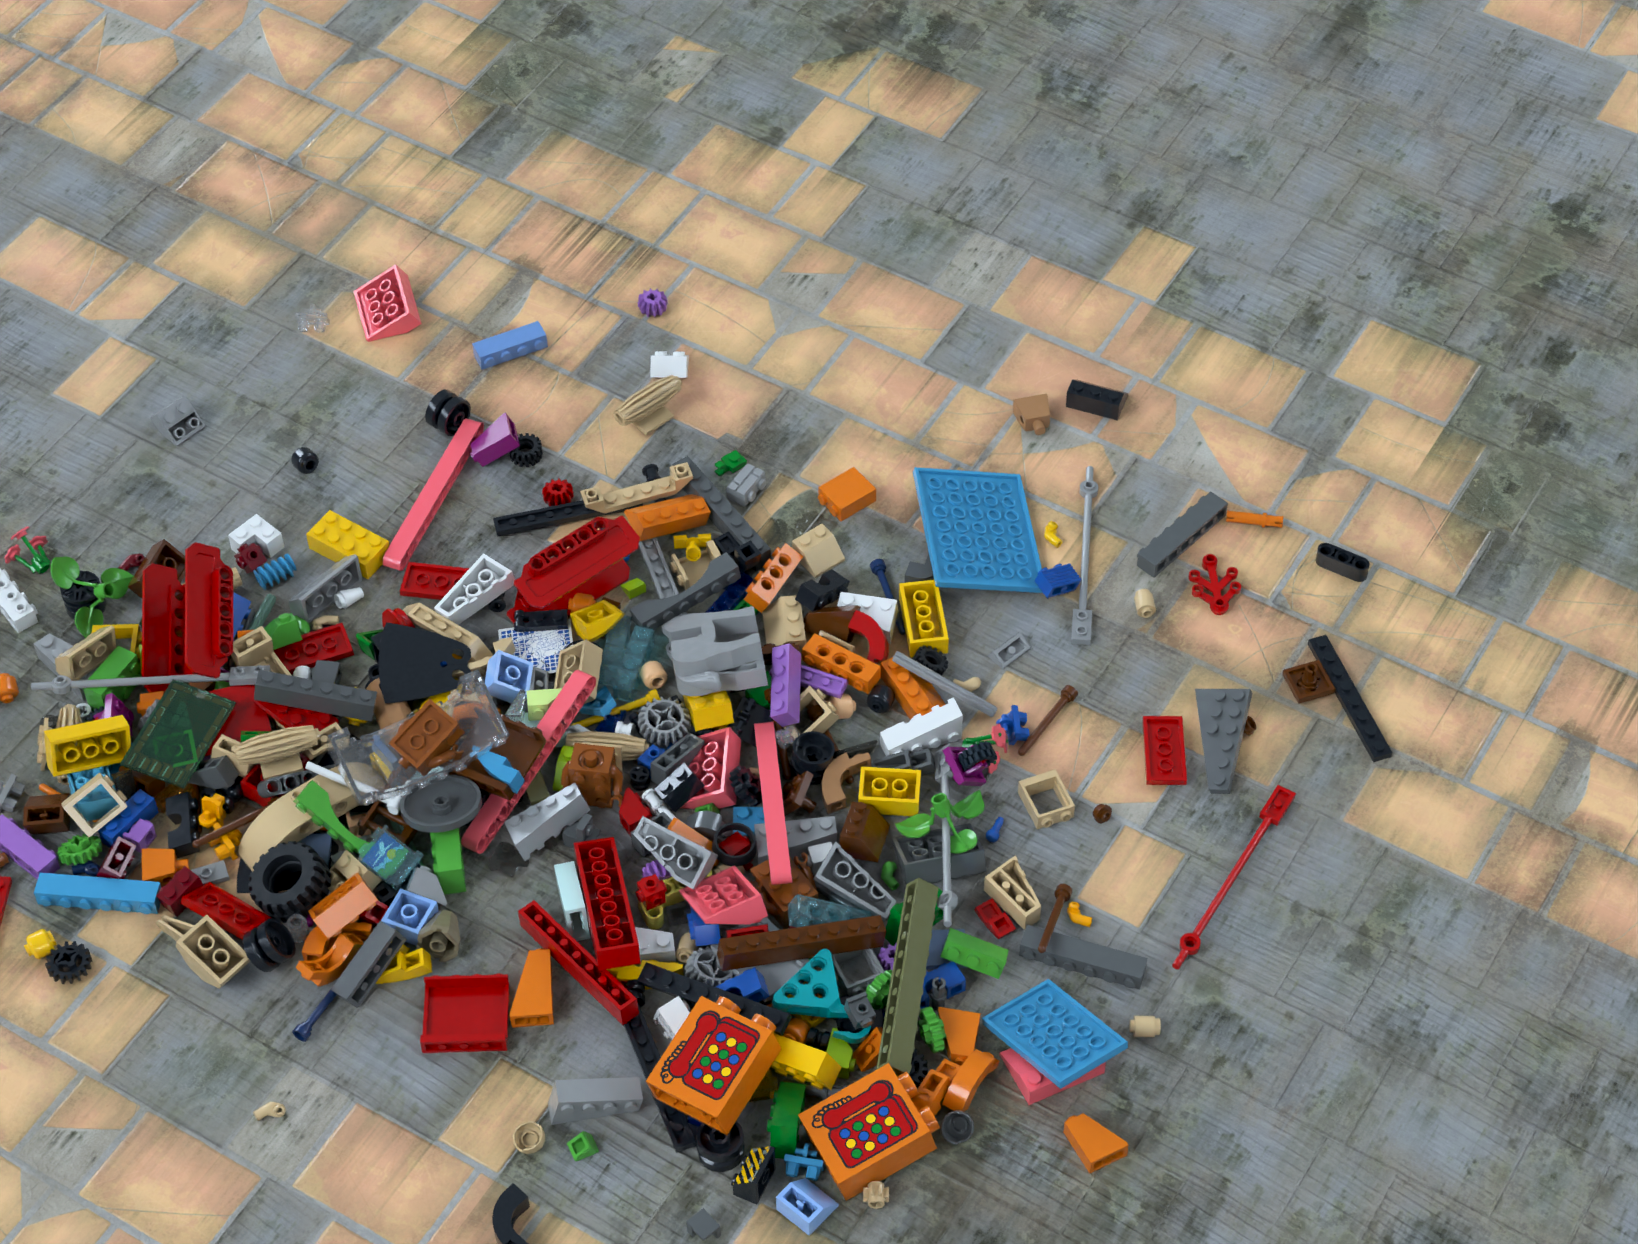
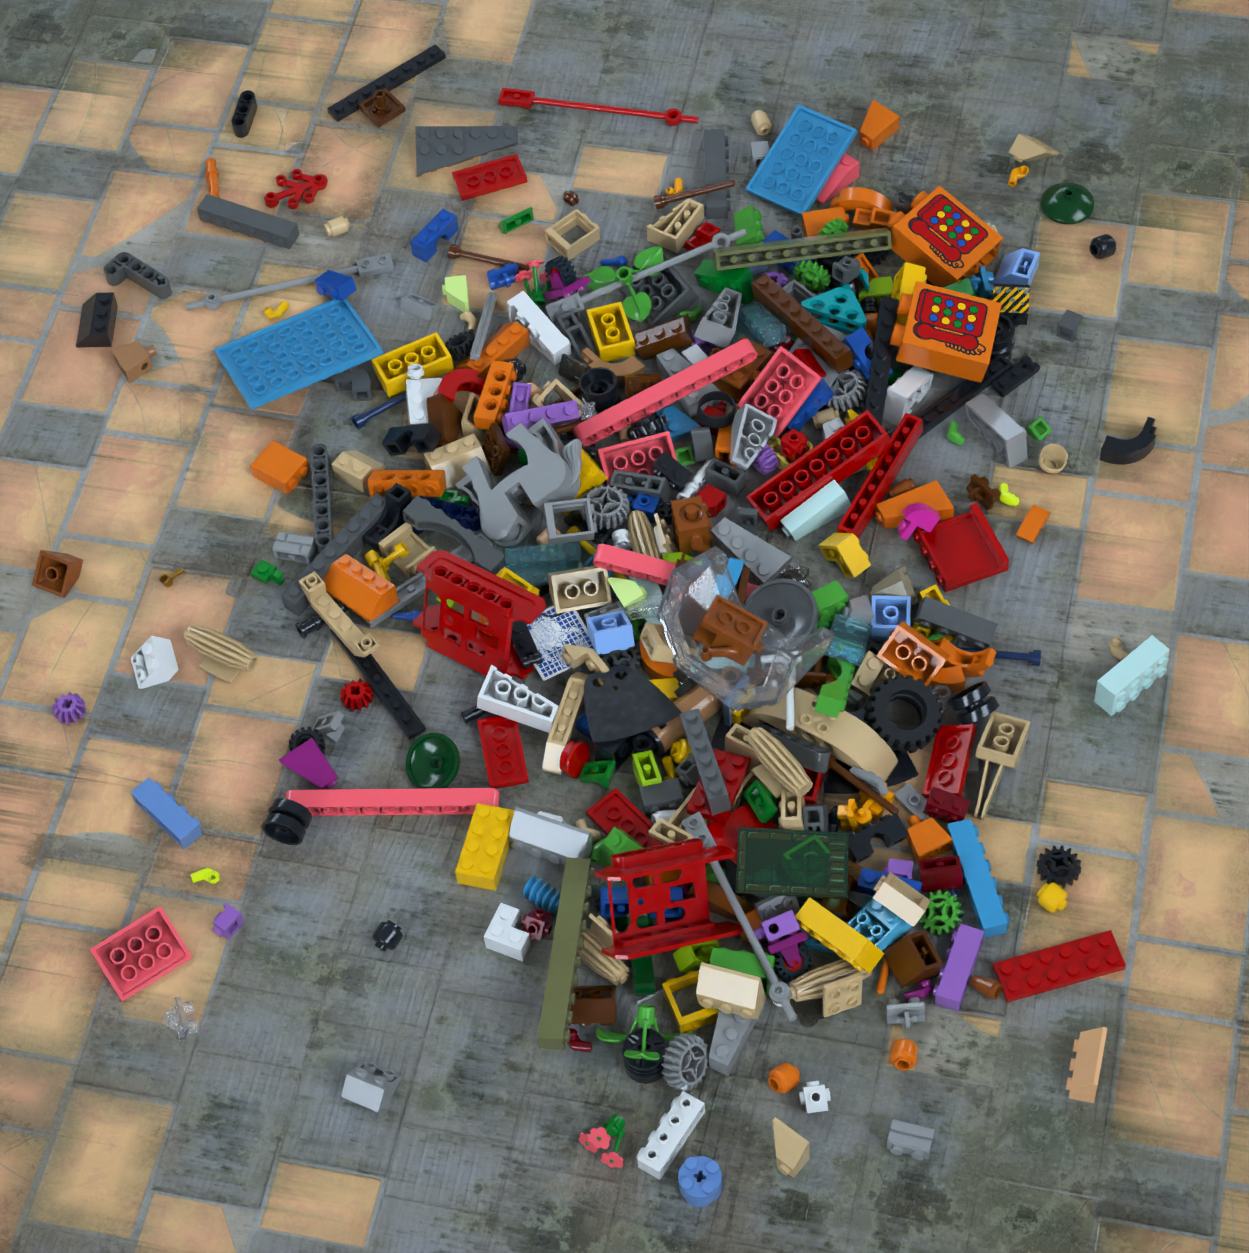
camera: 105 degrees left, 5 degrees up
none -> dark orange slope [32,550,83,598]
none -> dark grey beam [103,252,172,299]
none -> pearl gold hand [159,567,184,587]
none -> neon yellow arm [190,868,220,884]
none -> medium lavender brick [212,903,244,940]
none -> dark grey beam [311,443,334,554]
none -> light grey slope [312,711,345,742]
none -> white plate [406,364,424,380]
none -> dark green dish [406,733,460,789]
none -> blue arch [410,209,459,262]
none -> yellowish green slope [442,275,470,312]
none -> green slope [498,207,534,234]
none -> olive brick [538,857,595,1050]
none -> light grey window [544,498,597,545]
none -> lime slope [632,750,662,787]
none -> light grey gear [661,1033,709,1091]
none -> light grey brick [751,141,769,169]
none -> medium lavender torso [753,910,800,942]
none -> yellow brick [818,533,871,578]
none -> light grey plate [849,766,889,796]
none -> dark orange cone [888,478,916,498]
none -> dark pink brick [897,503,940,541]
none -> magenta arm [904,980,933,1003]
none -> bright green arm [947,421,965,445]
none -> reddish brown hips [966,474,1001,510]
none -> black plate [991,355,1040,398]
none -> neon yellow arm [999,483,1019,506]
none -> orange slope [1016,505,1051,544]
none -> light aqua brick [1094,635,1170,716]

